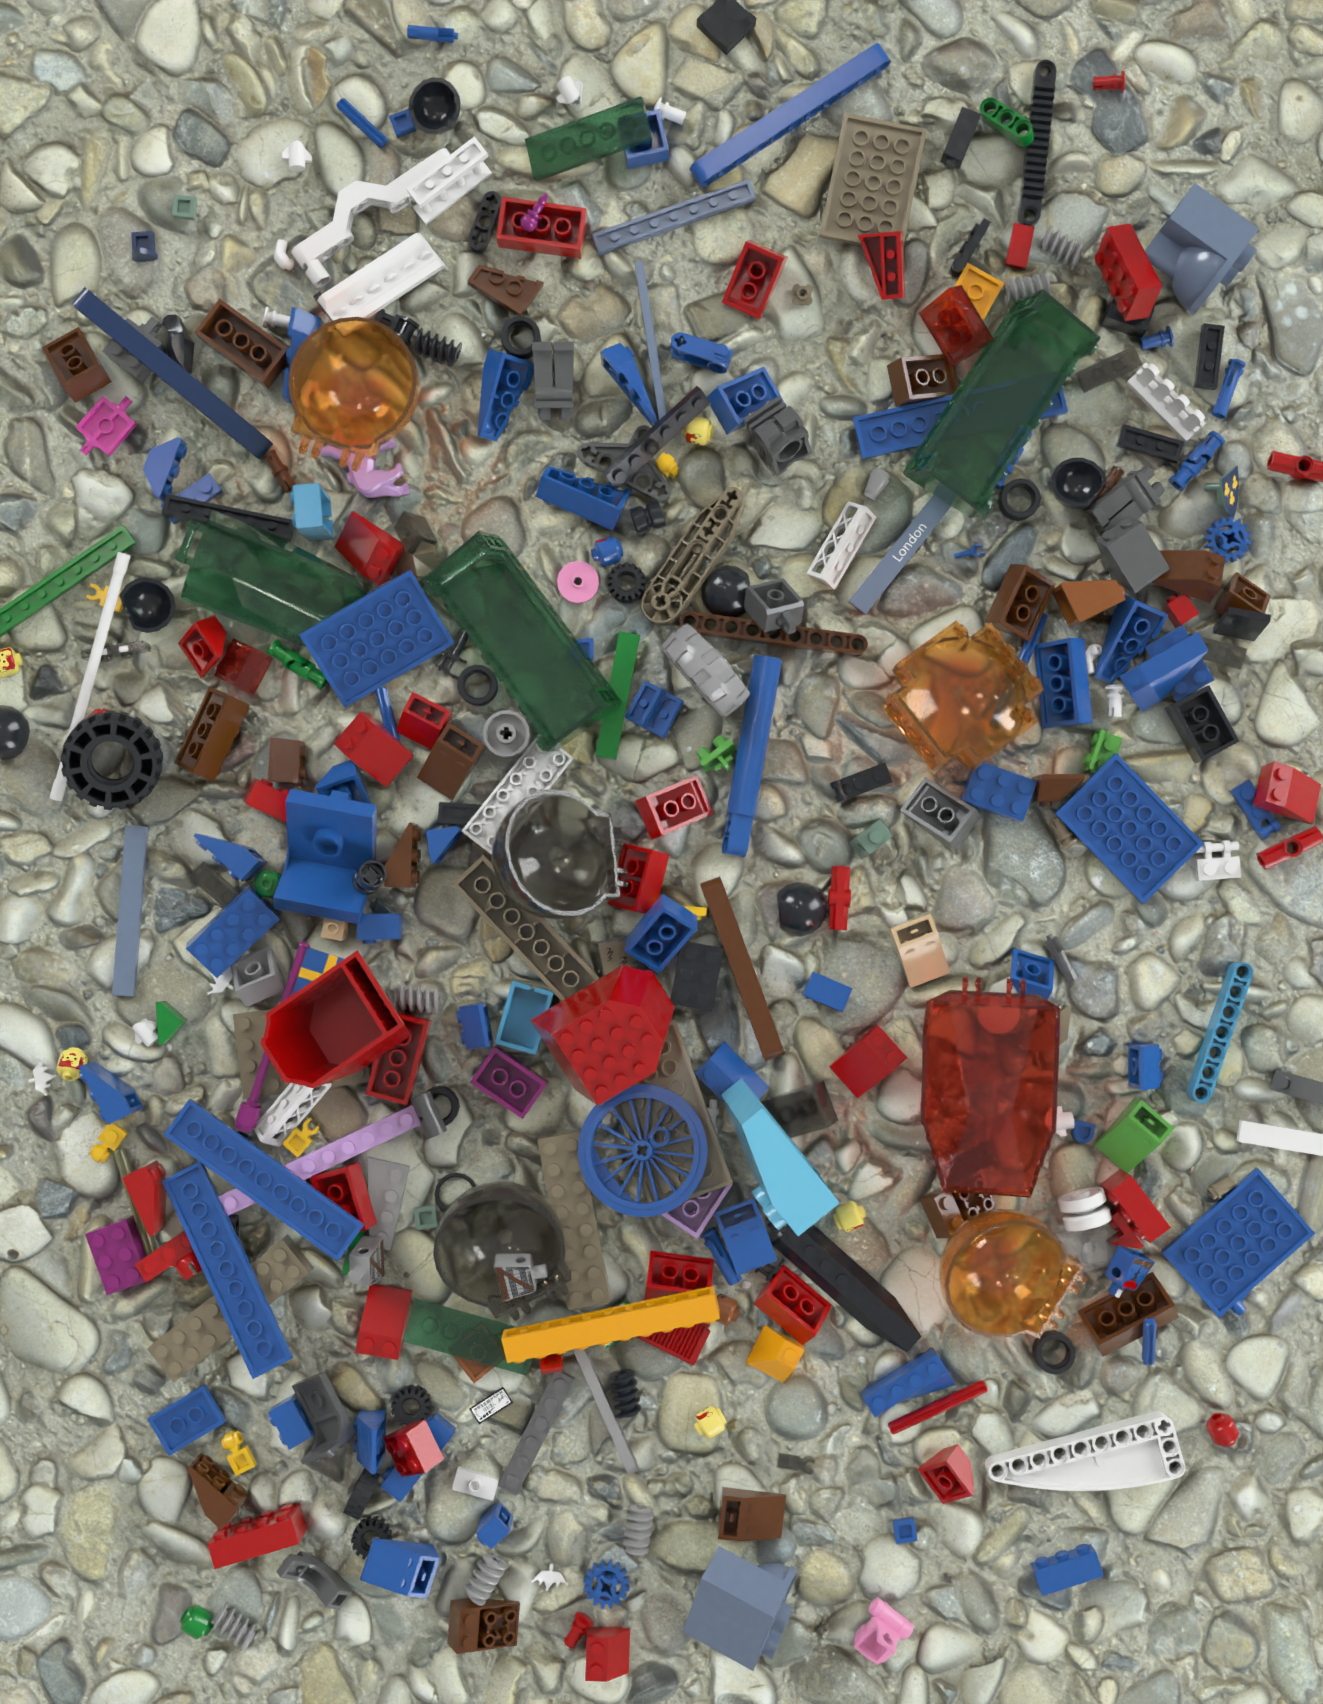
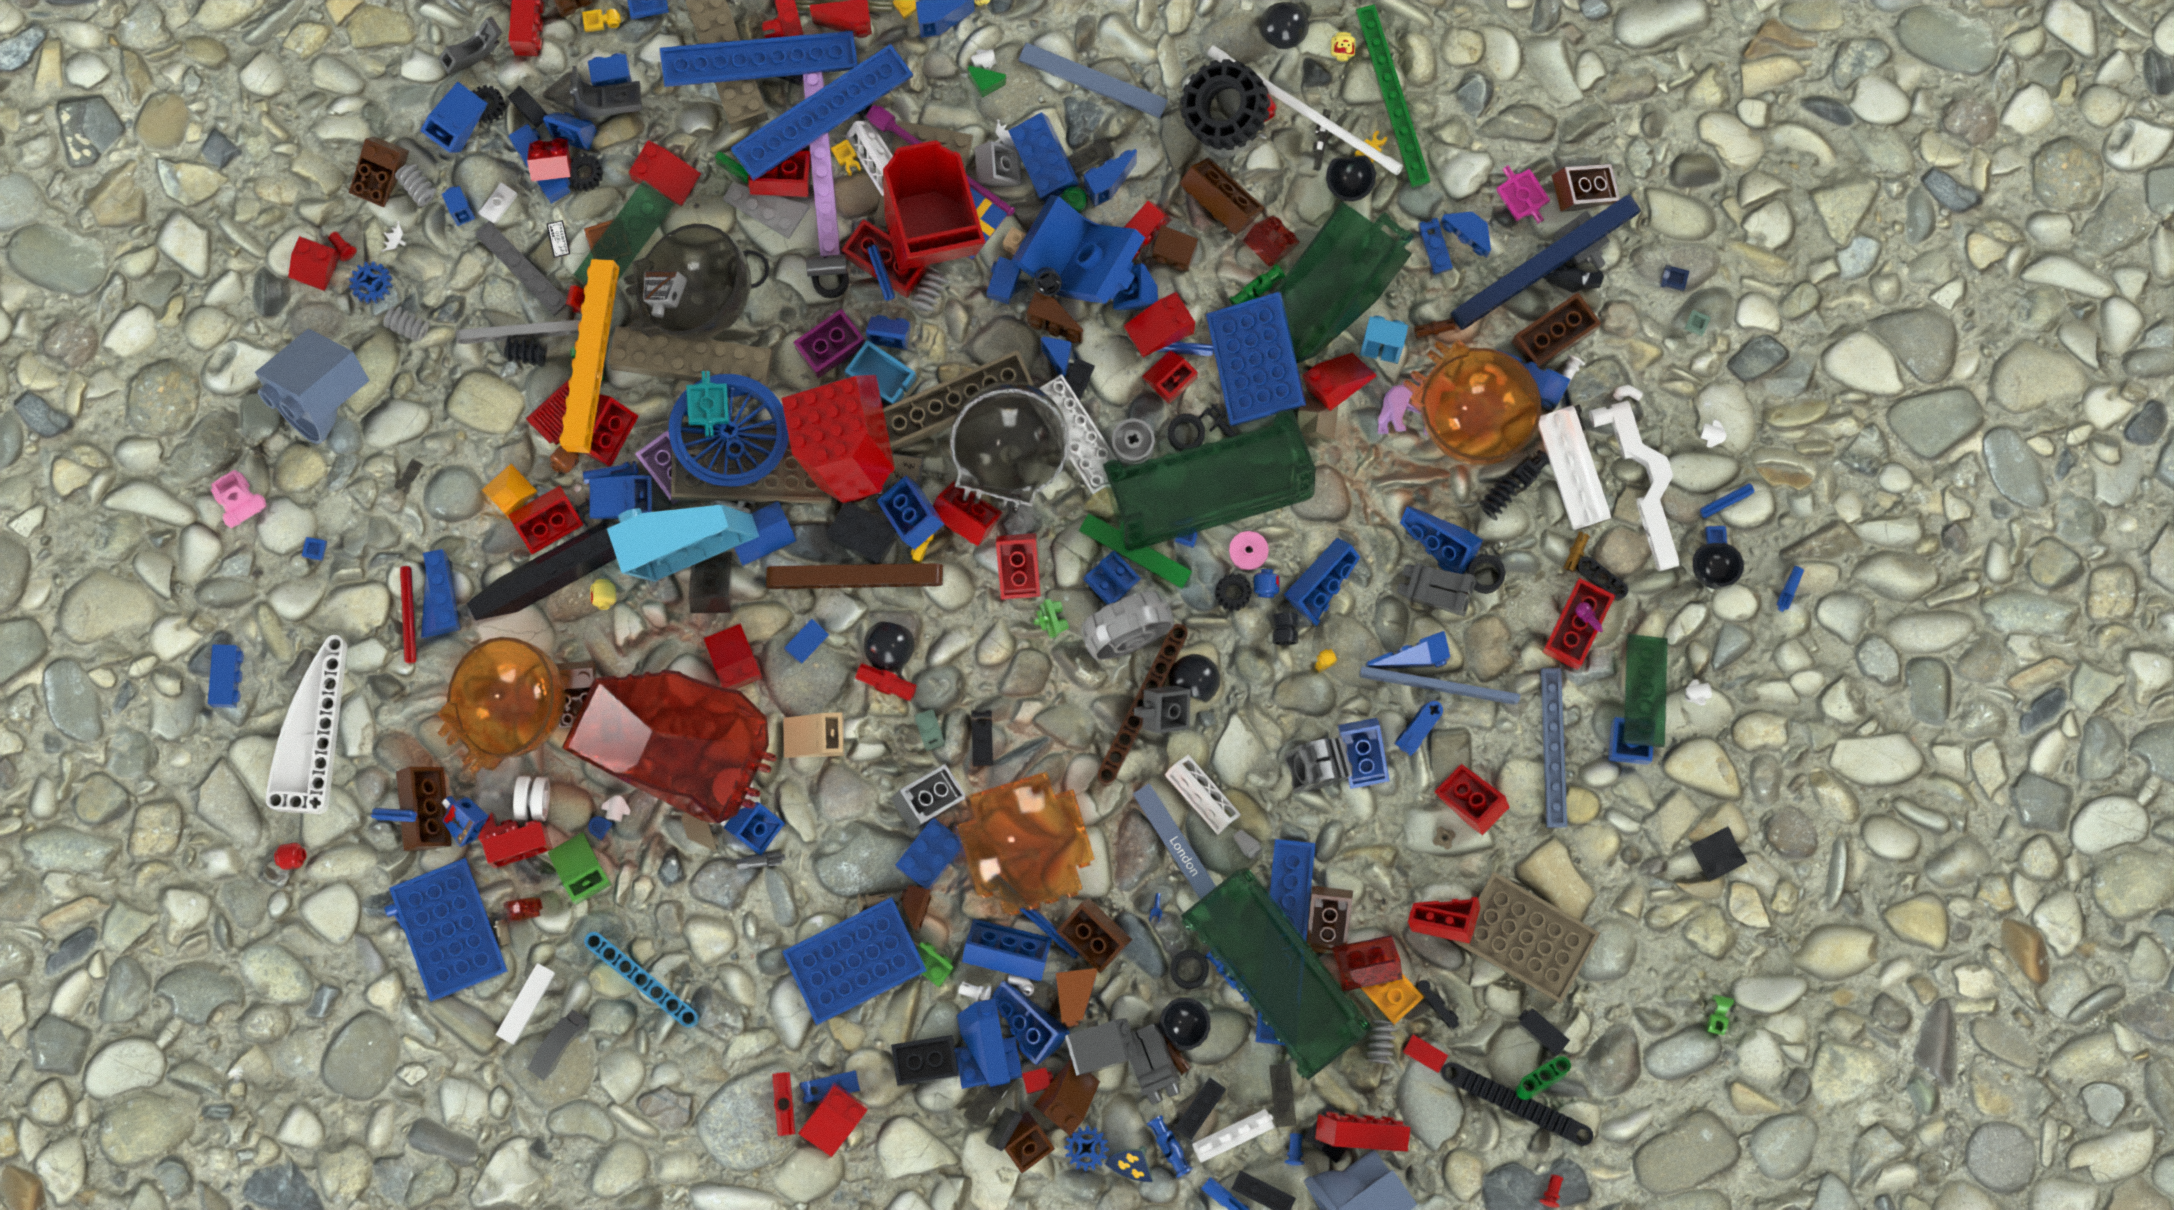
camera: 115 degrees right, 10 degrees down
black plate [162,494,294,543] -> none
red slope [178,615,226,678] -> none
light grey torso [348,1236,385,1286] -> none
clear smoke panel [394,511,437,555] -> none
white fence [406,137,492,225] -> none
sand green plate [414,1204,439,1230] -> none
reddish brown slope [417,722,487,801] -> none
reddish brown wing [467,265,544,316] -> none
dark grey beam [577,425,671,503] -> none
black plate [602,386,711,490] -> none
dark tan beam [641,487,745,626] -> none
white pin [654,97,686,126] -> none
light yellow head [682,416,714,446] -> none
beam [689,43,891,188] -> none
light yellow head [693,1406,727,1439] -> none
reddish brown slope [717,1487,786,1541] -> none
blue piece [722,655,782,858] -> none
red slope [917,1444,974,1504] -> none
black tyre [1032,1330,1076,1375] -> none
light grey piece [1037,225,1085,270] -> none
blue slope [1128,1043,1163,1090] -> none
white plate [1195,840,1241,881] -> none
none -> clear red hips [503,897,543,923]
none -> teal plate [686,371,729,438]
none -> blue axle [868,245,895,301]
none -> pearl gold pin [1563,531,1590,573]

